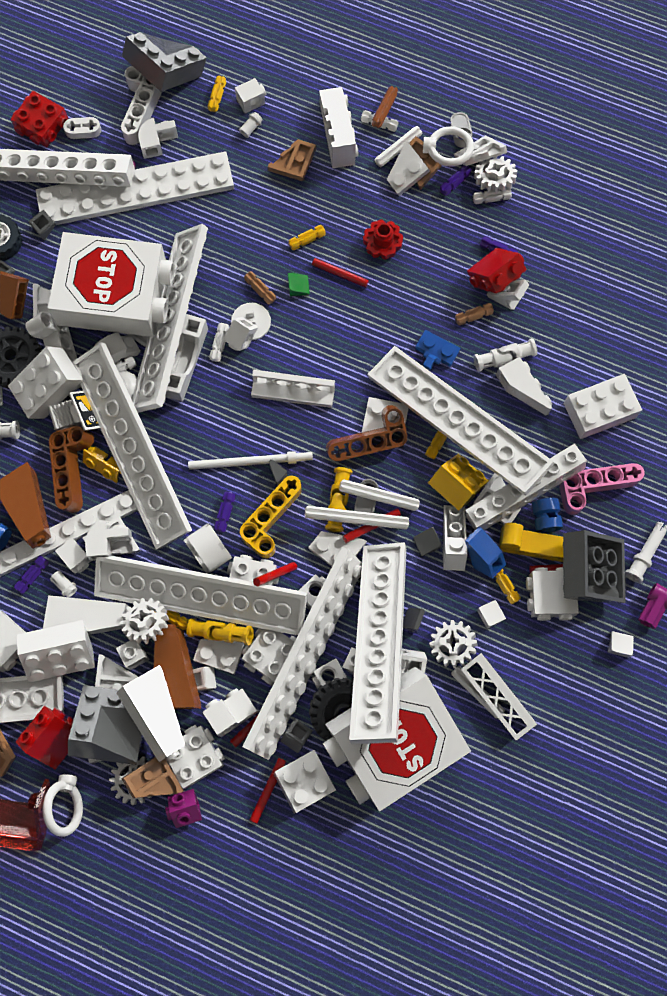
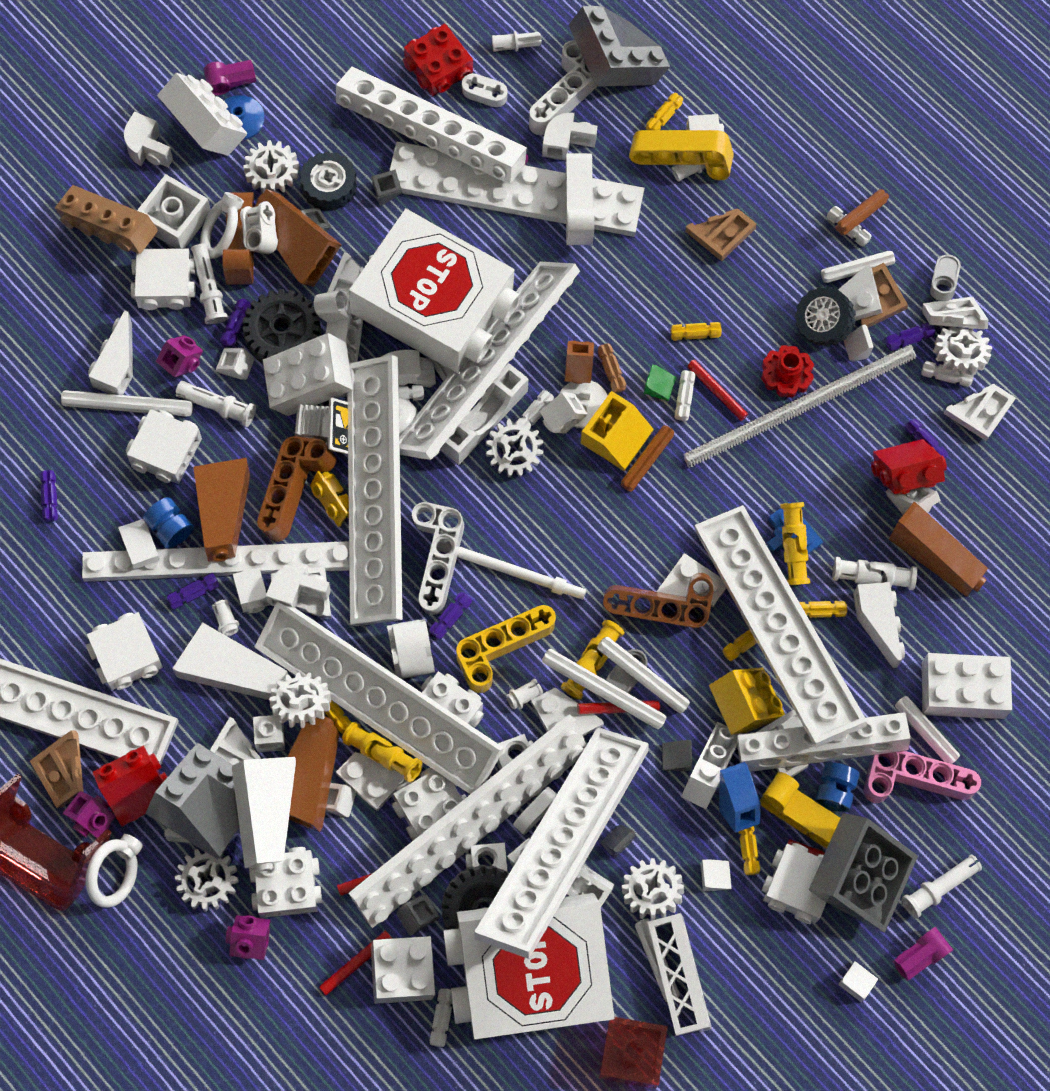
camera: 20 degrees right, 5 degrees down
white brick [17,620,95,682] -> none
medium nougat wing [121,757,183,798] -> none
white brick [203,688,258,737] -> none
white fence [251,370,335,408] -> none
red bar [253,562,297,587] -> none
dark grey slope [269,459,288,486] -> none
white wedge [319,87,358,168] -> none
white piece [423,127,474,167] -> none
medium nougat axle [455,303,494,325] -> none
none -> magenta brick [63,791,116,839]
none -> white beam [412,502,464,615]
none -> white axle [430,989,453,1047]
none -> white gear [486,419,543,477]
none -> white axle [492,31,542,52]
none -> white pin [506,679,543,709]
none -> white beam [513,787,557,835]
none -> dark orange brick [565,340,594,384]
none -> white beam [566,153,594,245]
none -> yellow slope [580,391,654,471]
none -> clear red brick [598,1017,668,1089]
none -> dark orange axle [621,425,674,492]
none -> yellow beam [629,130,734,181]
none -> white axle [675,370,695,421]
none -> white axle [684,345,916,468]
none -> yellow piece [780,502,810,585]
none -> black wheel [795,286,856,347]
none -> yellow axle [799,601,847,618]
none -> white slope [844,324,873,362]
none -> dark orange slope [889,502,988,597]
none -> white axle [895,696,960,764]
none -> white wing [944,384,1016,441]

